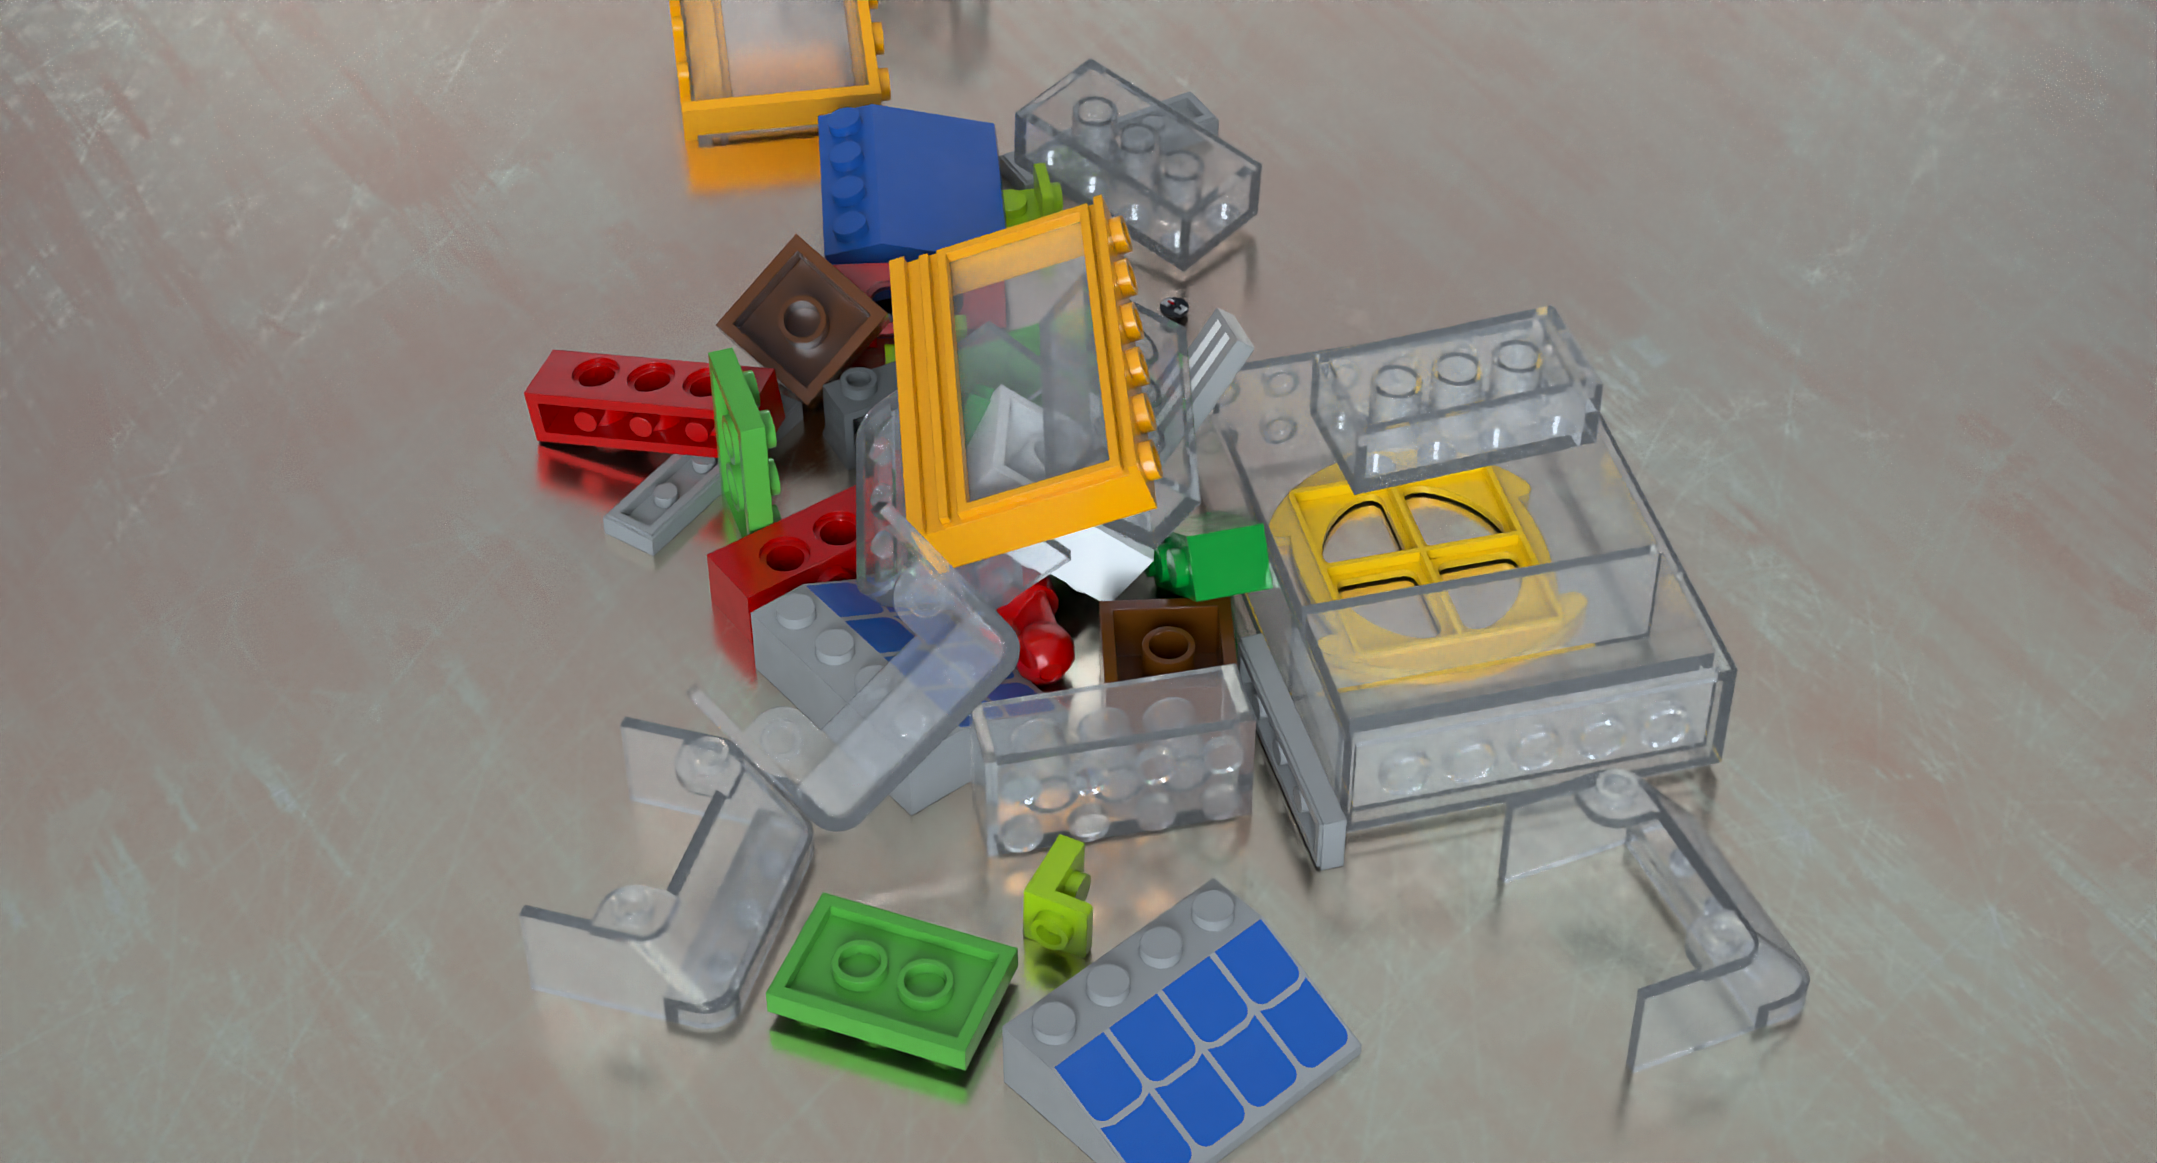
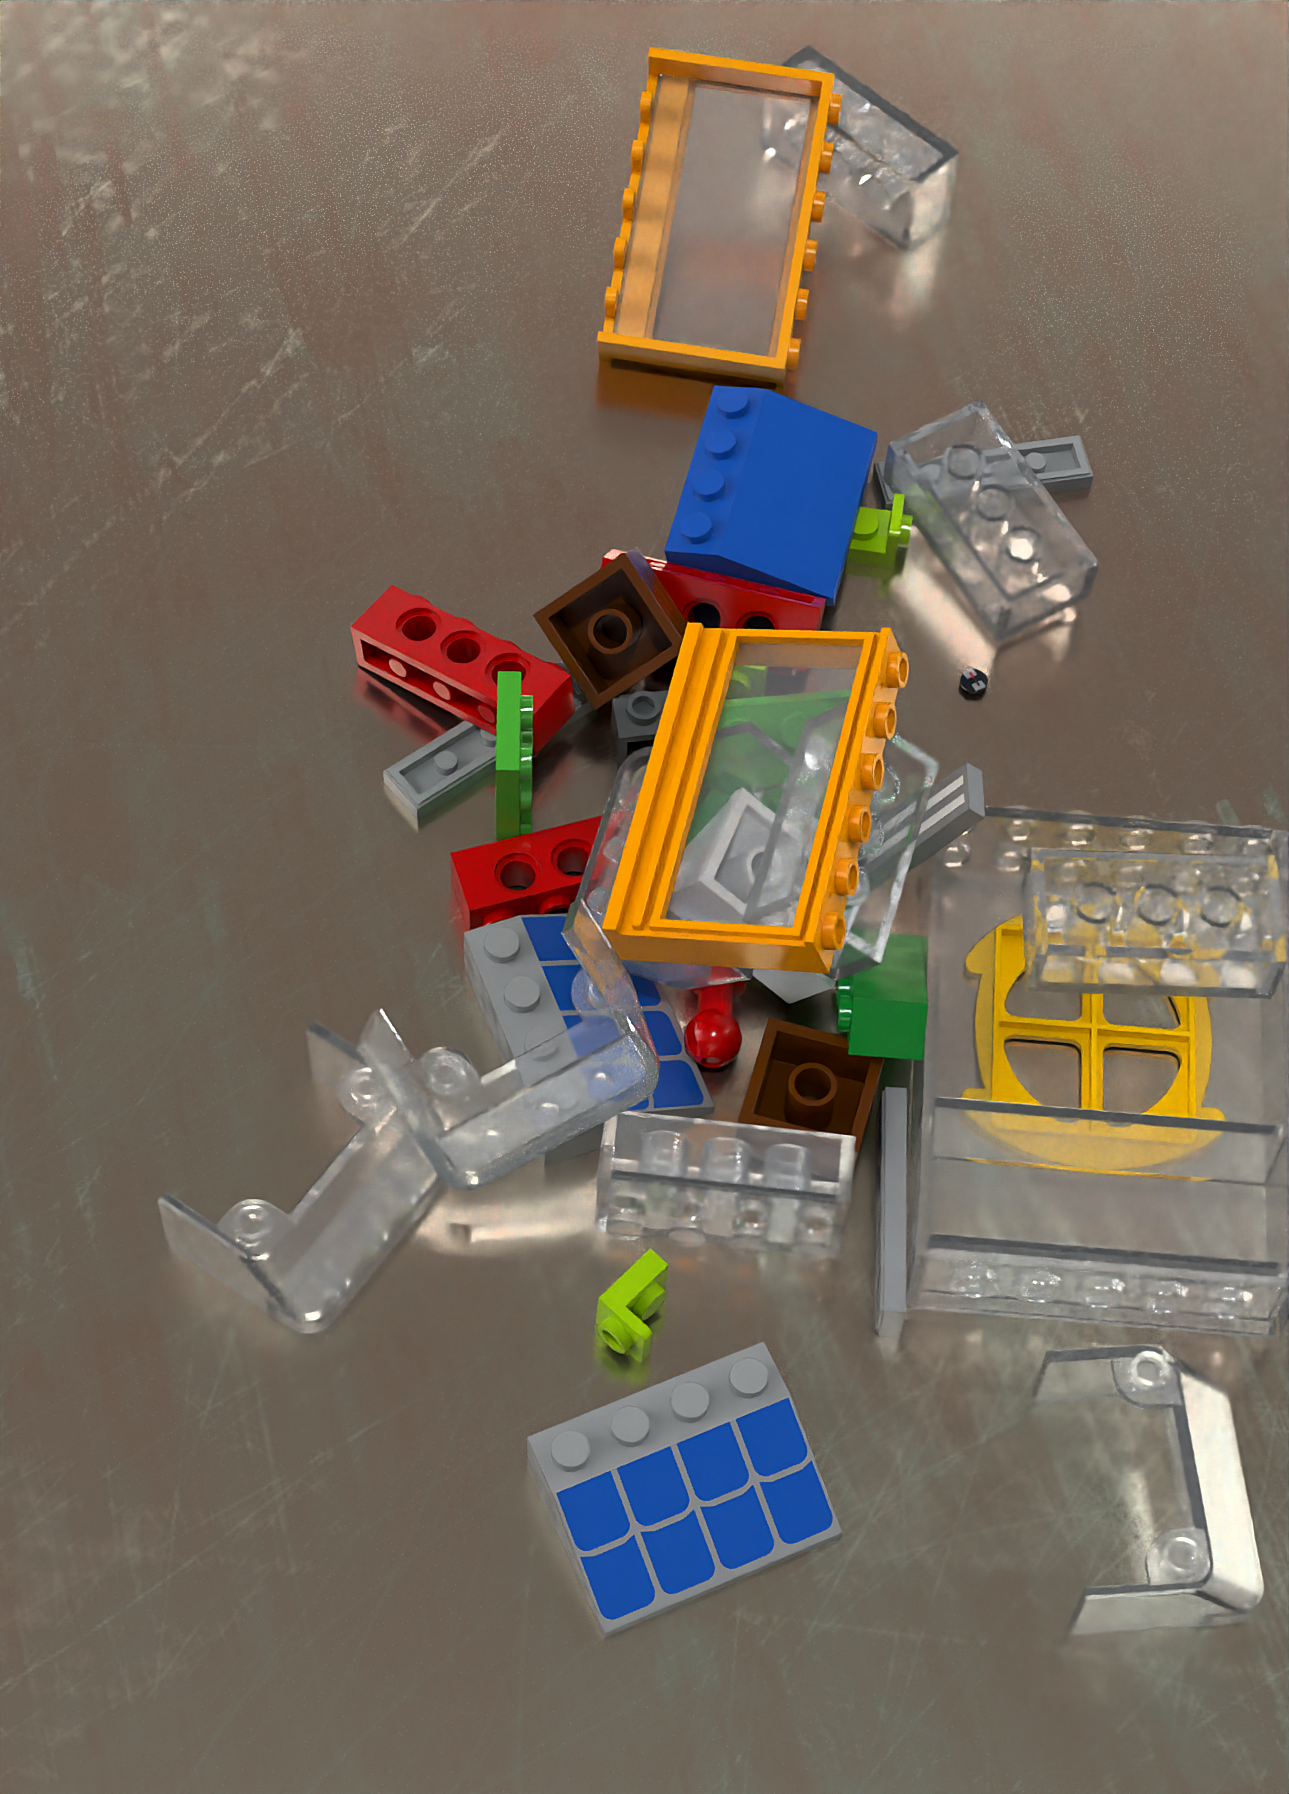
camera: 15 degrees right, 15 degrees up
bright green plate [766,892,1018,1071] -> none

